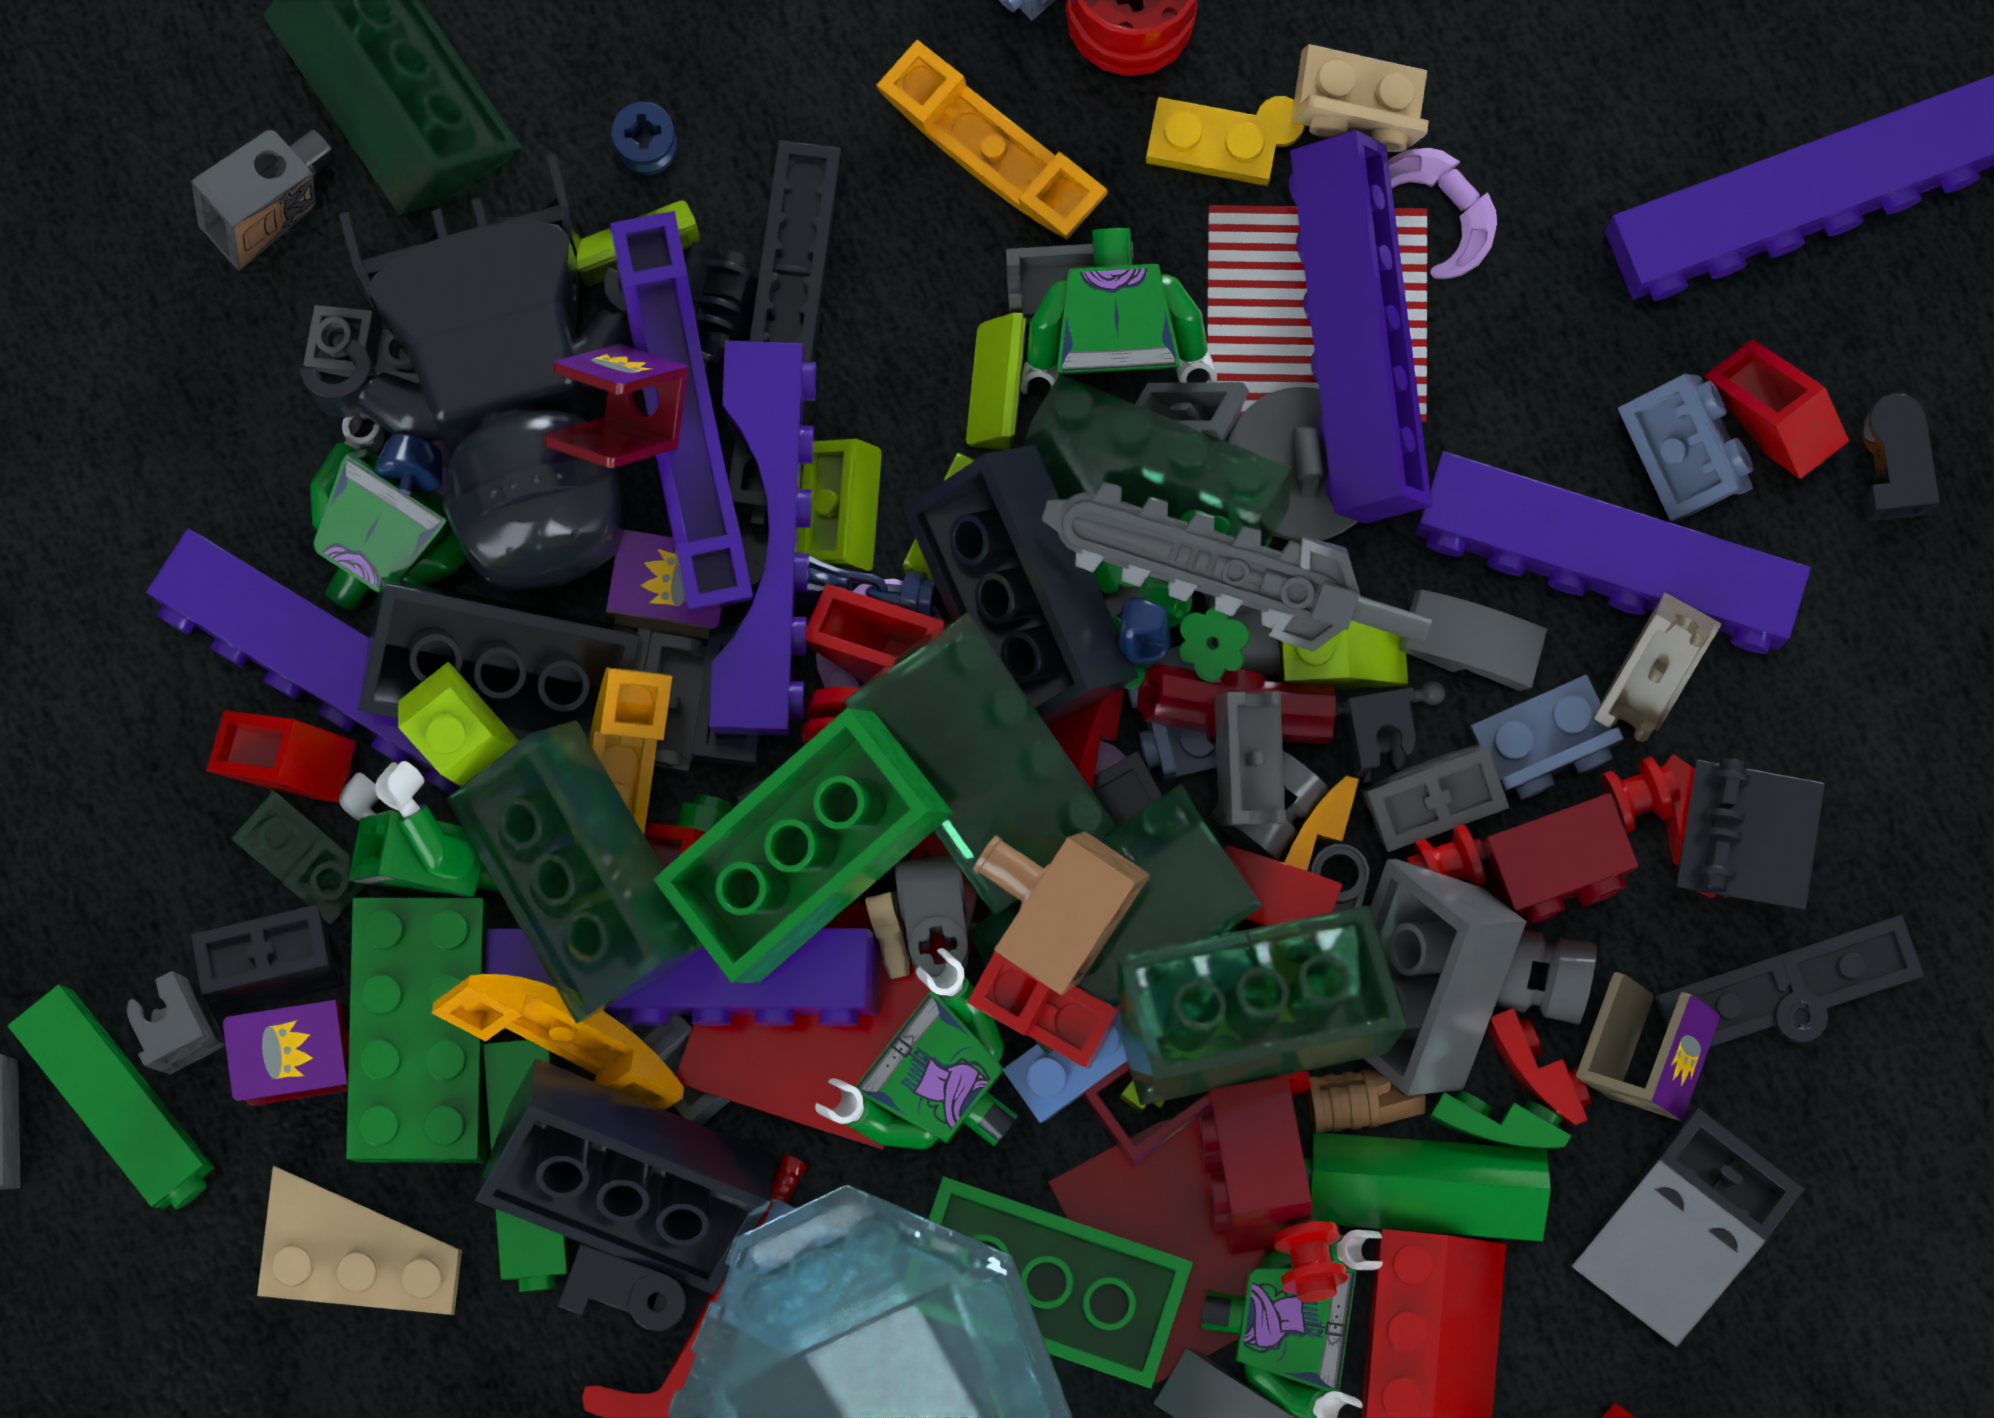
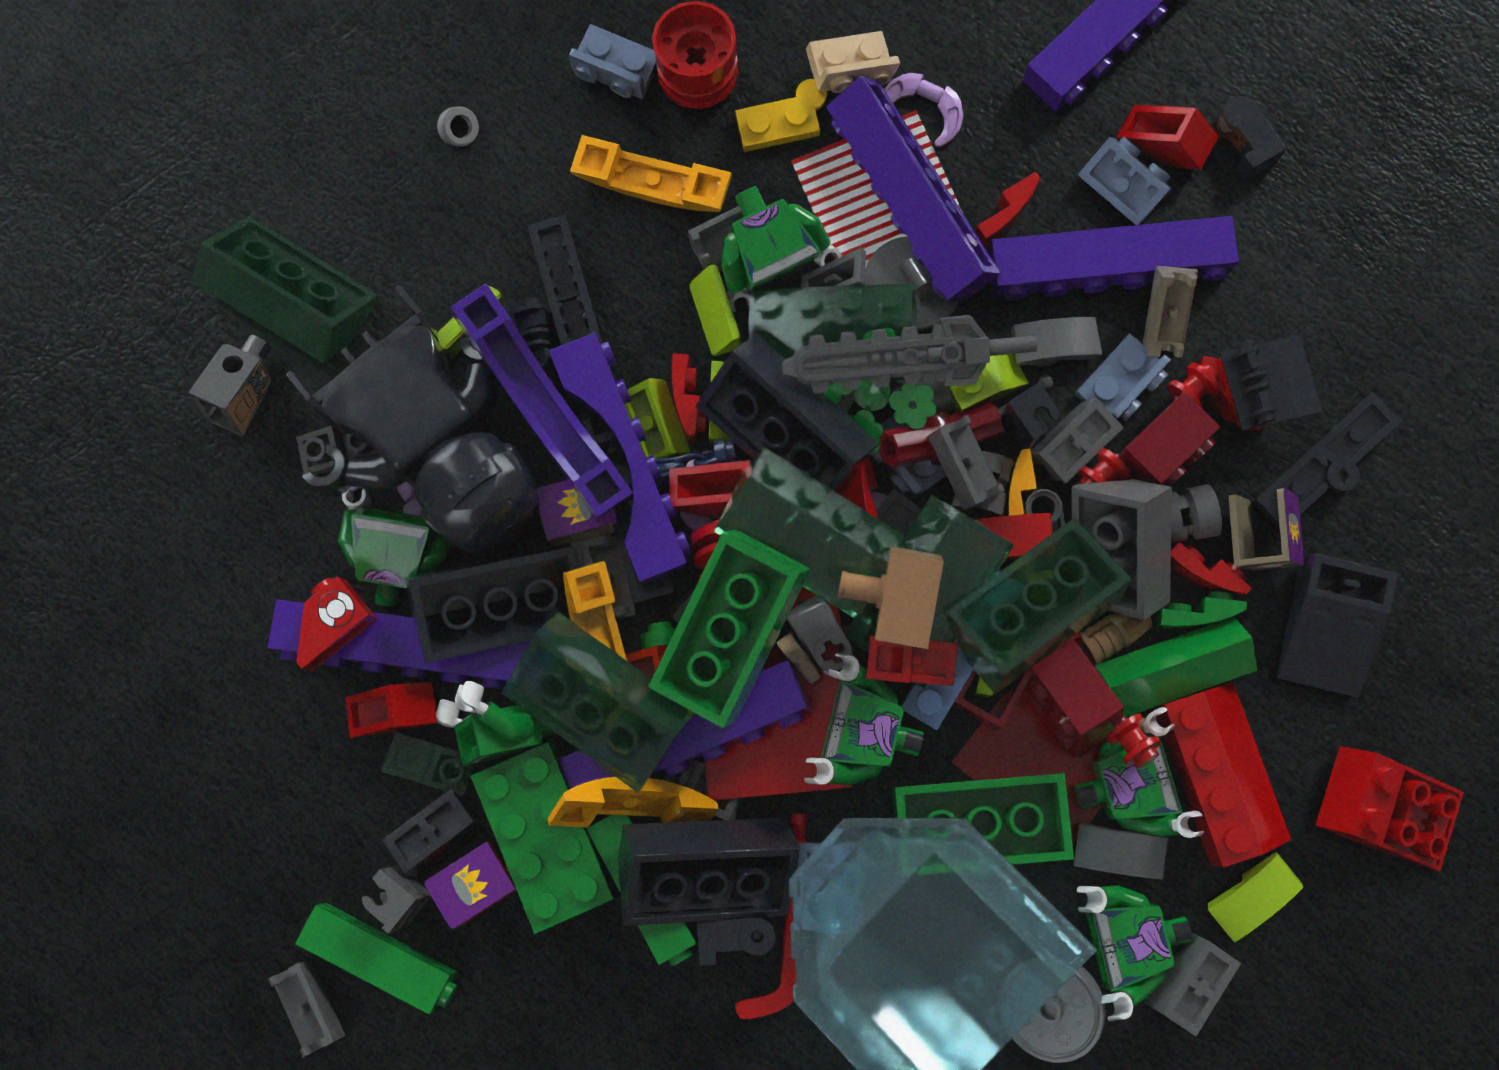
camera: 20 degrees left, 0 degrees up
tan wing [257,1166,462,1315] -> none
dark blue piece [375,433,442,495] -> none
lime slope [398,662,532,799] -> none
dark red piece [544,344,688,468] -> none
dark blue wheel [611,101,678,176] -> none
dark blue piece [1119,597,1171,665] -> none
none -> red slope [296,576,378,672]
none -> red slope [672,353,707,444]
none -> red slope [975,172,1040,248]

